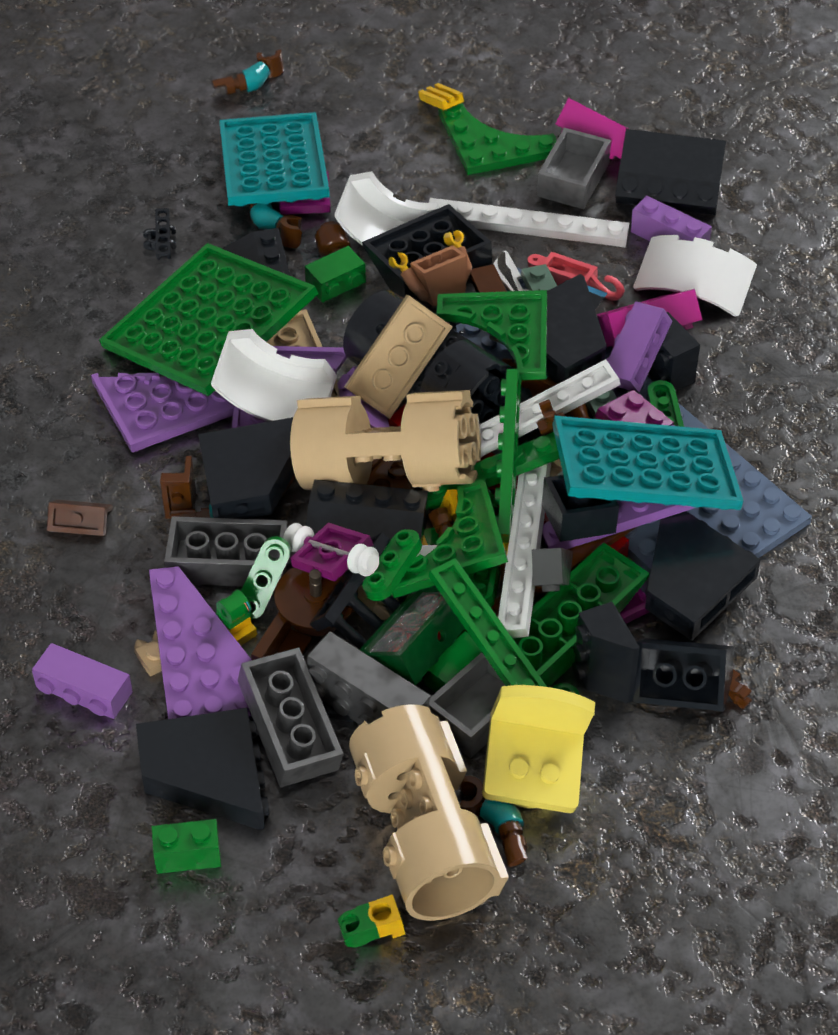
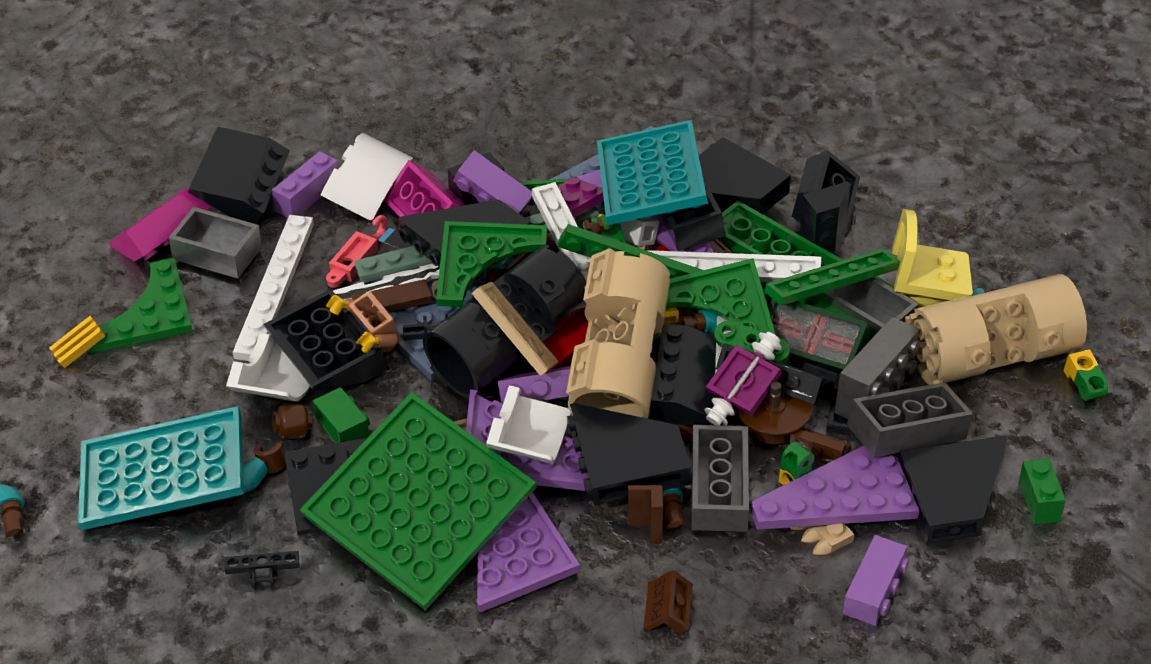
camera: 90 degrees left, 5 degrees down
plate [241,536,291,620] -> none
dark grey slope [532,548,573,592] -> none

